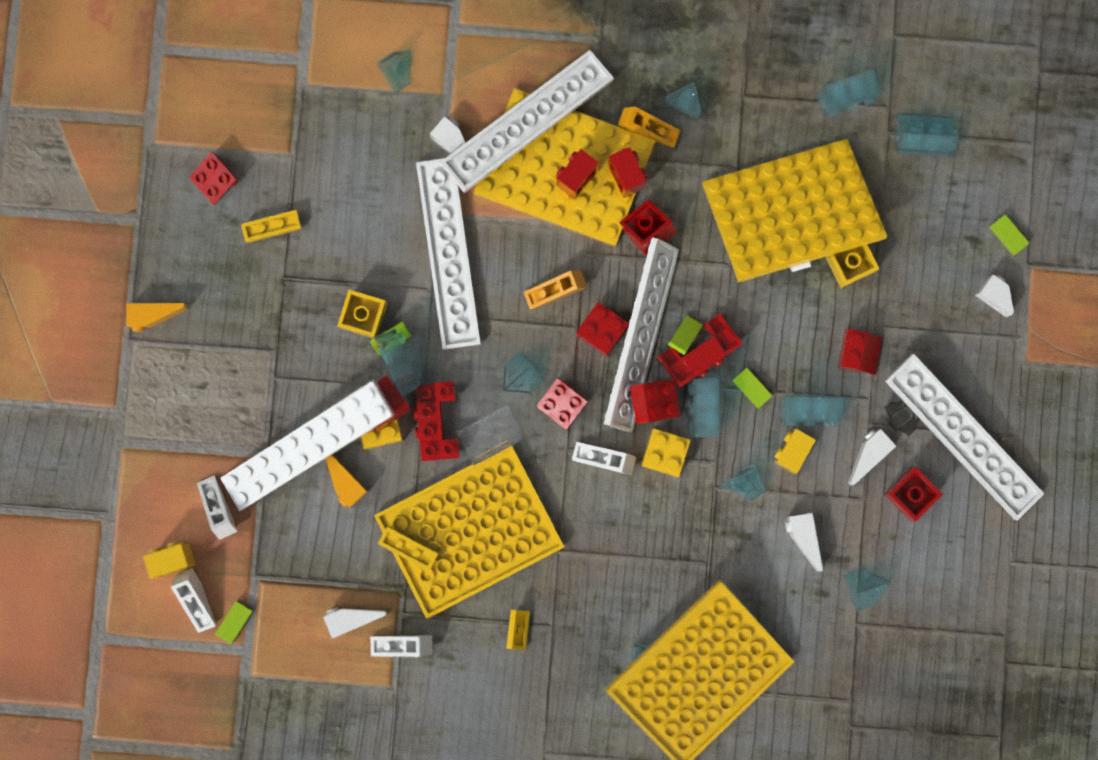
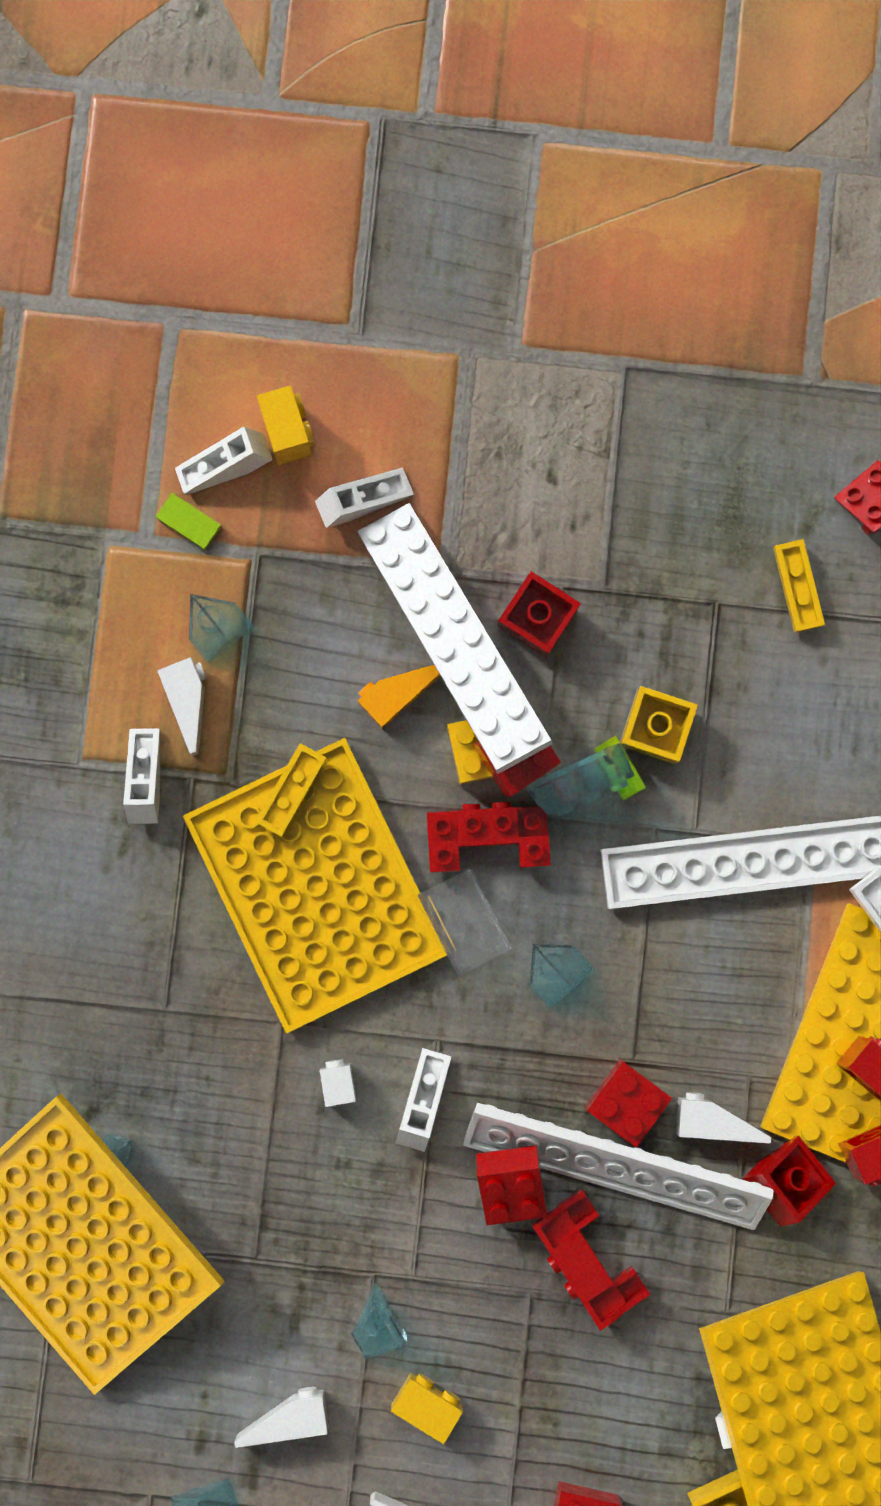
camera: 85 degrees right, 0 degrees up
light orange slope [126,303,188,332] -> none
yellow plate [506,609,530,650] -> none
light orange slope [524,270,587,310] -> none
hinge [536,378,588,430] -> none
yellow brick [641,429,690,478] -> none
lime tile [668,315,703,355] -> none
clear light blue slope [689,378,719,438] -> none
lime tile [732,368,772,409] -> none
clear light blue slope [780,397,844,427] -> none
none -> clear light blue slope [189,594,254,663]
none -> white brick [320,1059,357,1107]
none -> red brick [497,571,581,658]
none -> white slope [676,1093,771,1143]

